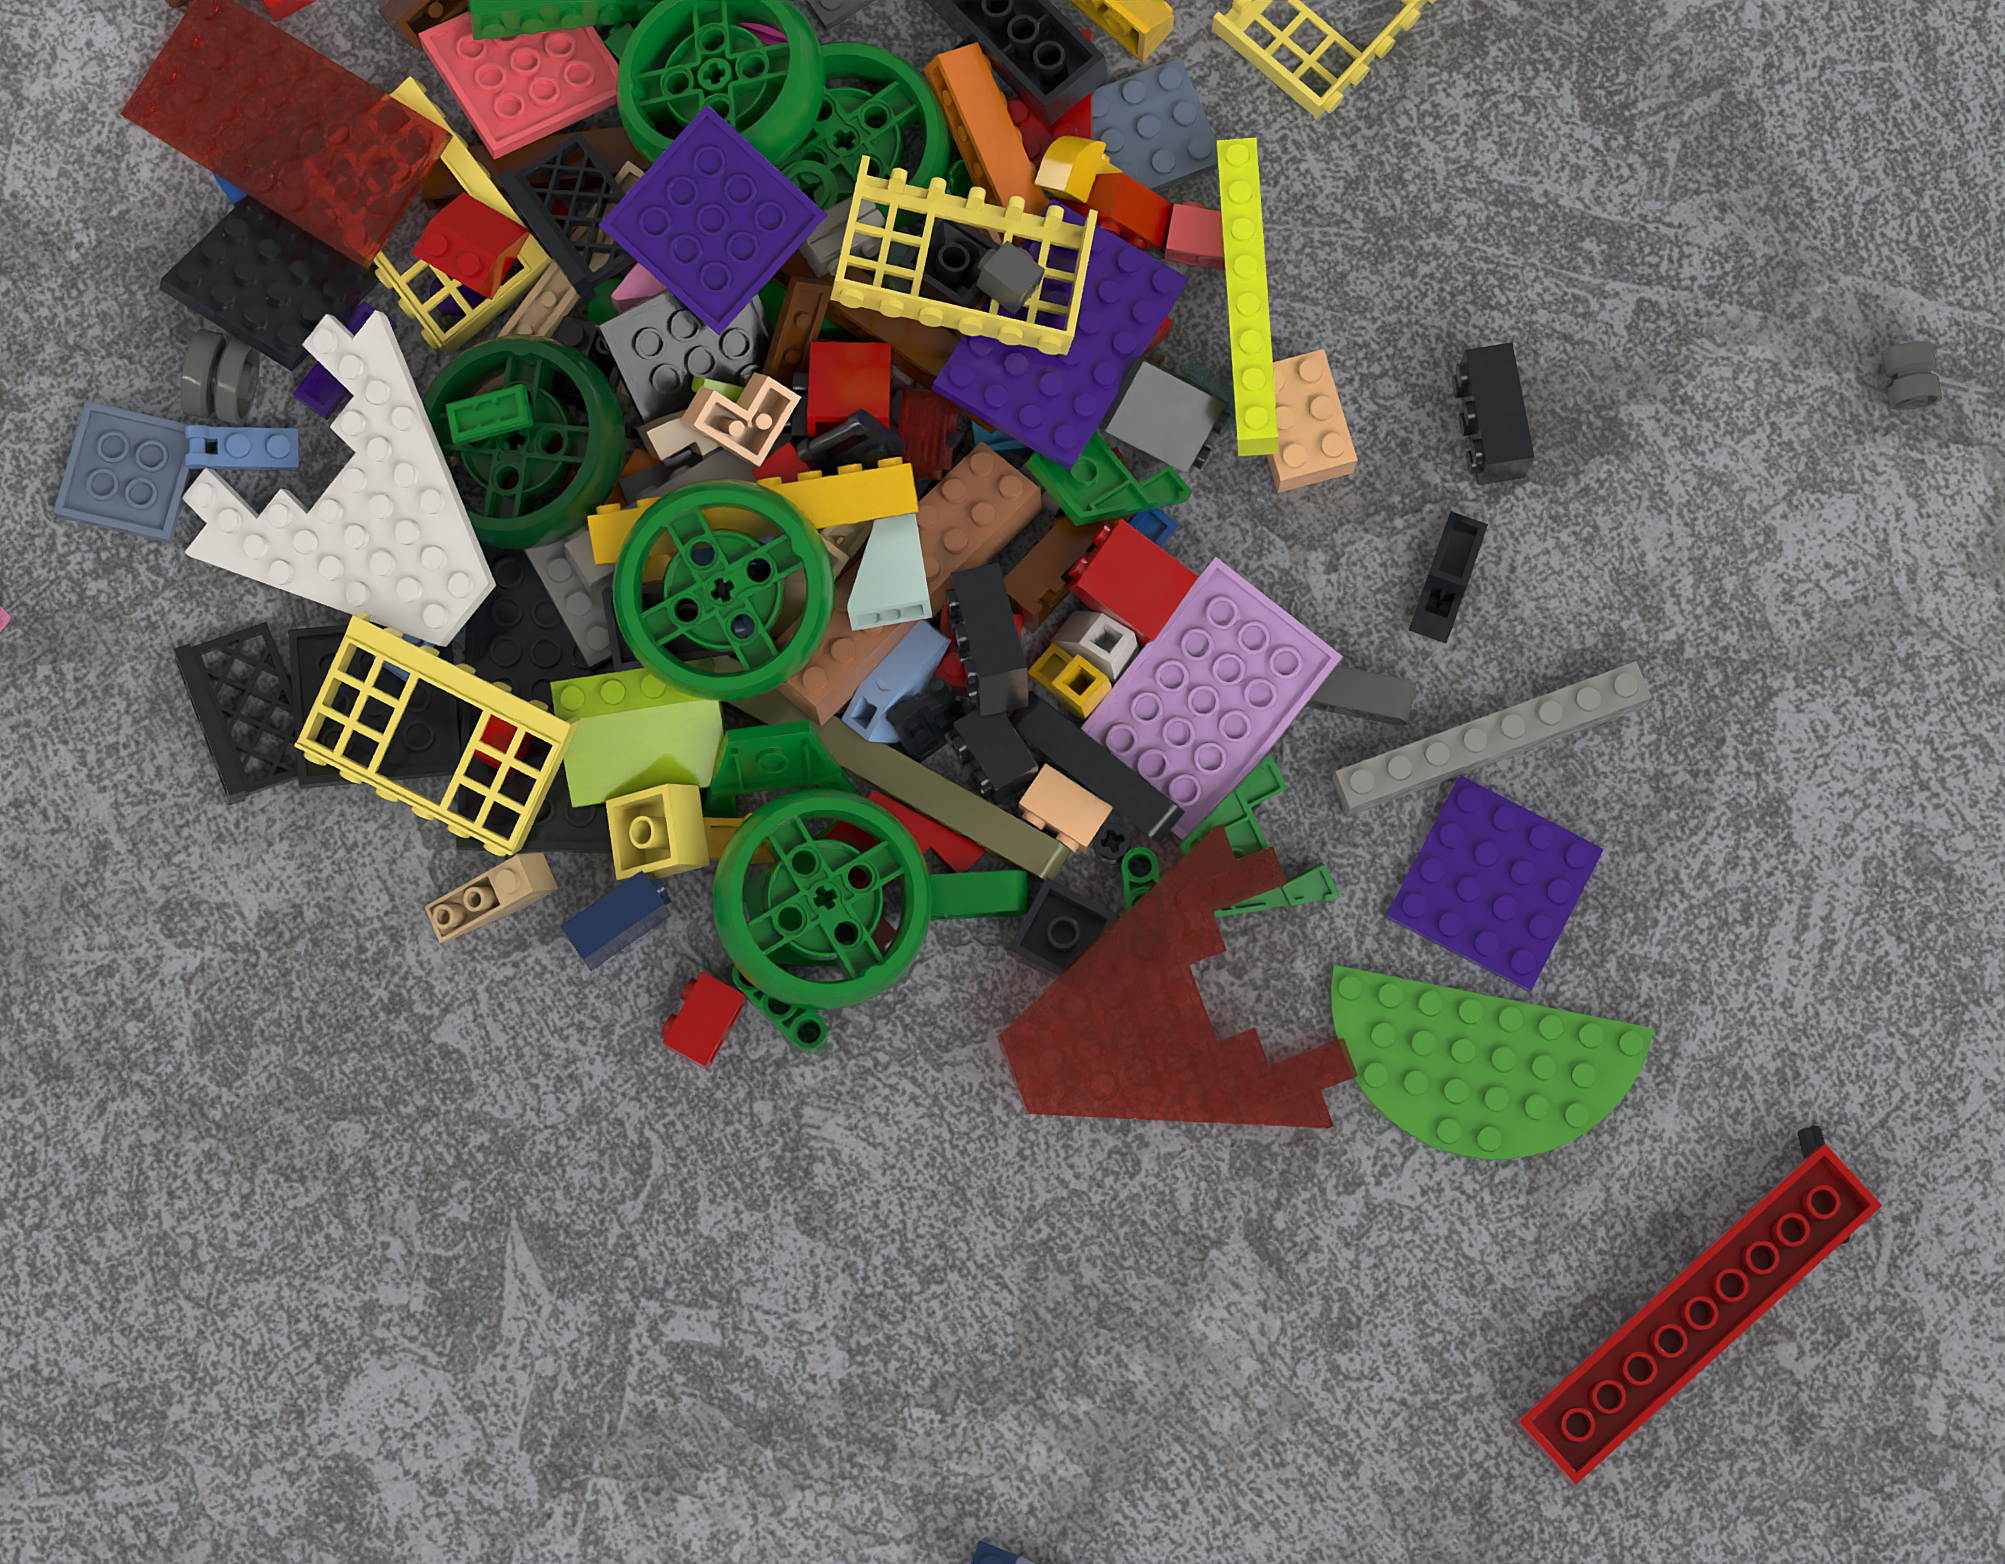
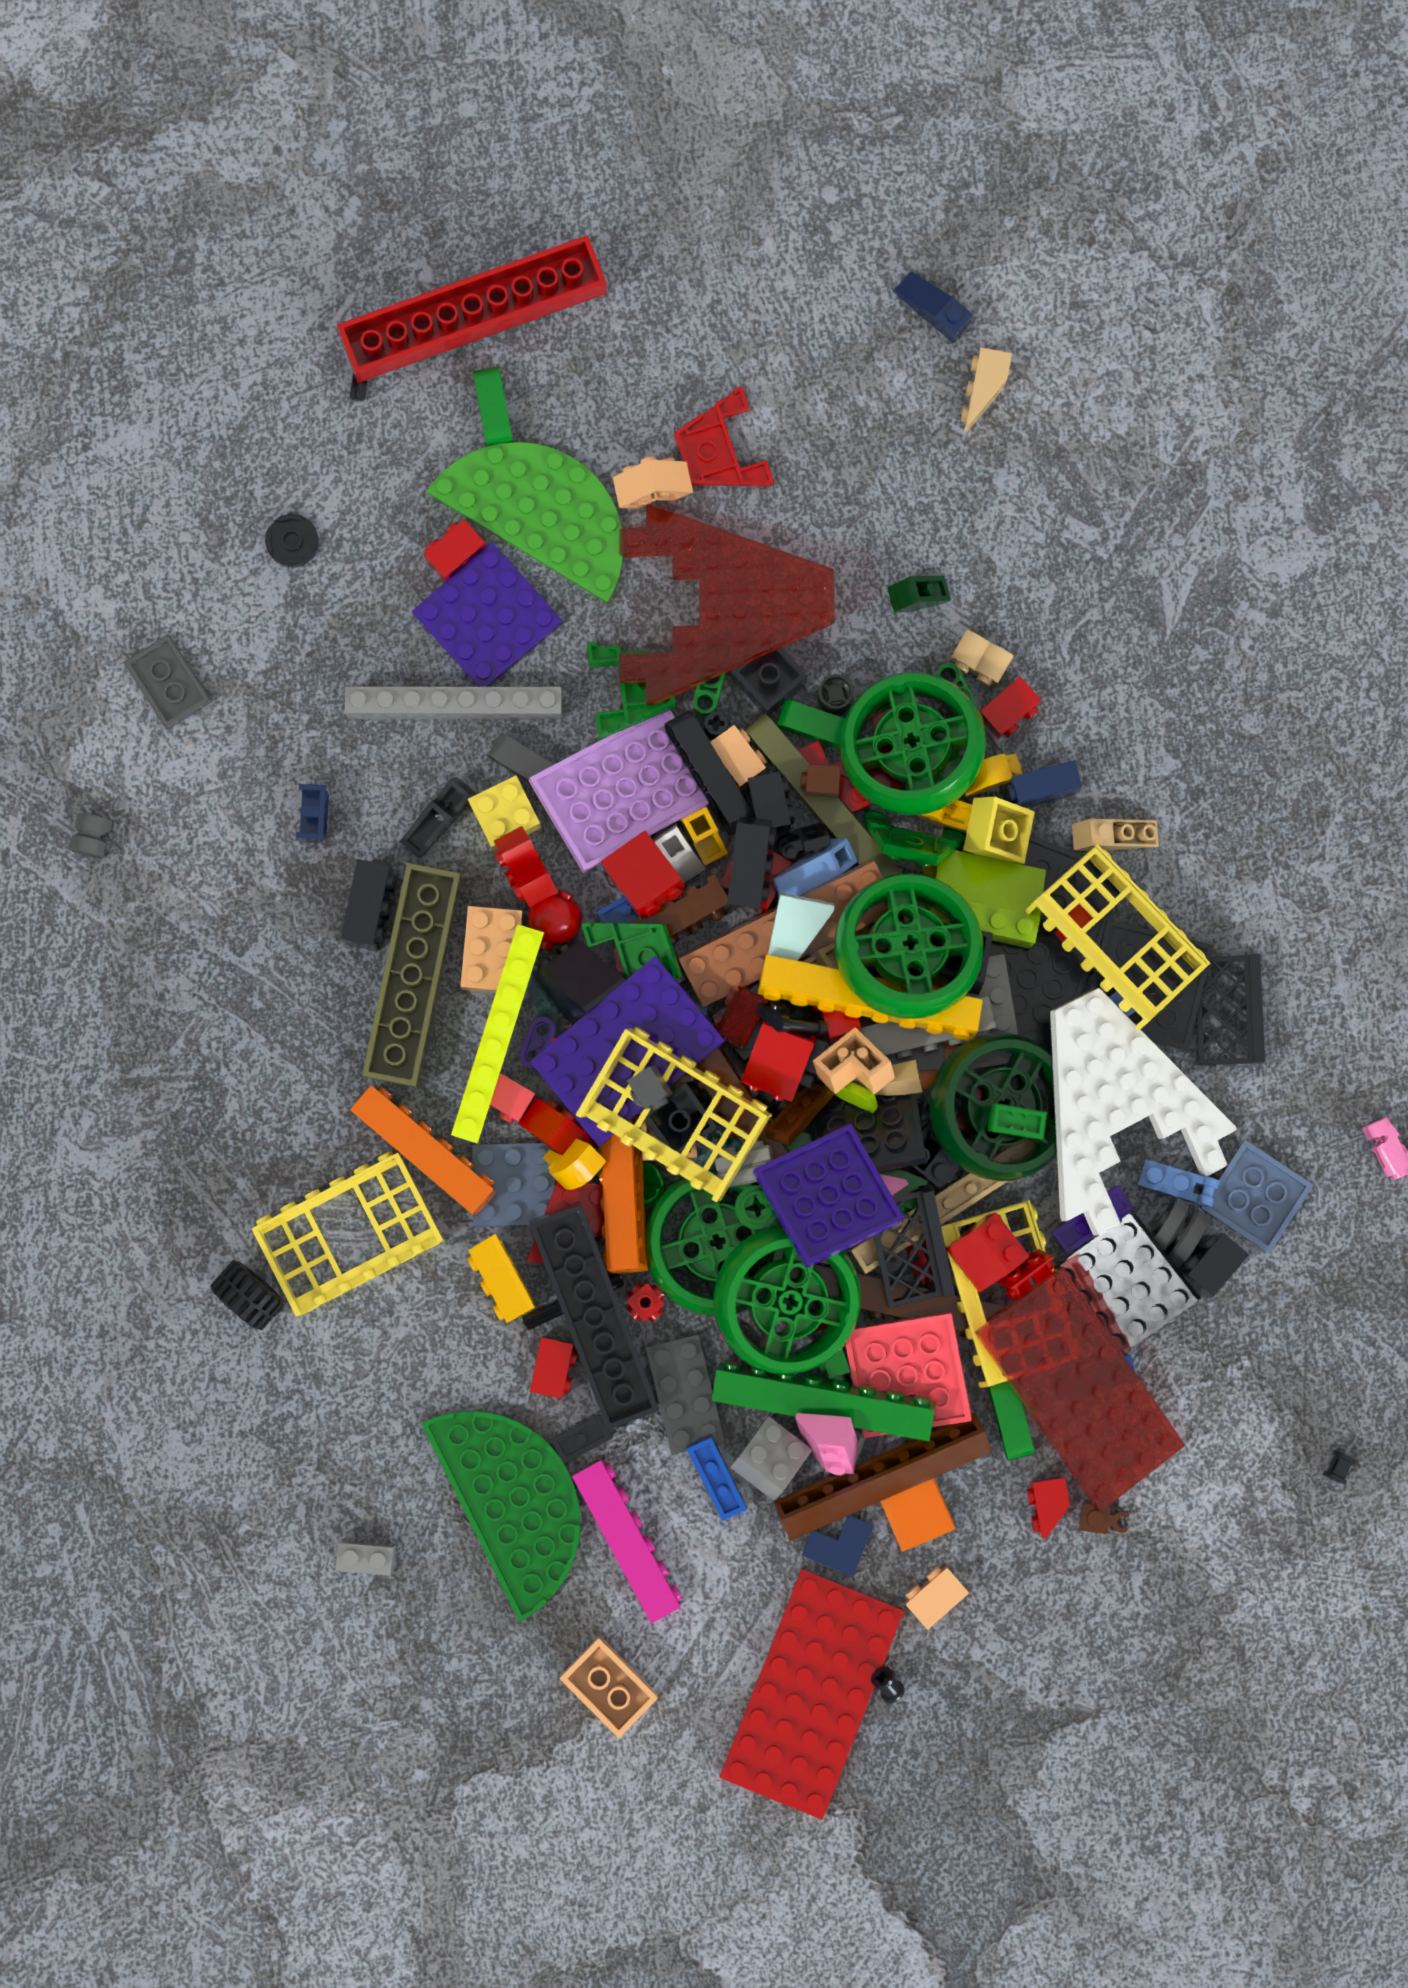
camera: 160 degrees left, 5 degrees up
none -> dark grey tile [123,634,212,730]
none -> black tile [265,514,319,568]
none -> dark blue window [296,784,329,843]
none -> orange brick [350,1085,497,1217]
none -> olive brick [362,863,462,1089]
none -> red brick [424,519,486,582]
none -> light yellow brick [468,776,541,852]
none -> green beam [473,366,513,446]
none -> red brick [494,826,558,908]
none -> dark purple plate [519,1017,556,1070]
none -> red brick [528,889,582,951]
none -> light nougat brick [613,456,693,509]
none -> red brick [626,1283,666,1322]
none -> red wing [674,386,774,486]
none -> reddish brown brick [801,765,840,798]
none -> pearl dark grey wheel [817,674,854,716]
none -> dark green slope [887,575,951,613]
none -> tan brick [950,630,1014,687]
none -> tan slope [961,347,1012,432]
none -> yellow brick [965,753,1023,796]
none -> green beam [988,1378,1035,1461]
none -> red hinge [997,1249,1055,1300]
none -> black brick [1177,1233,1249,1297]

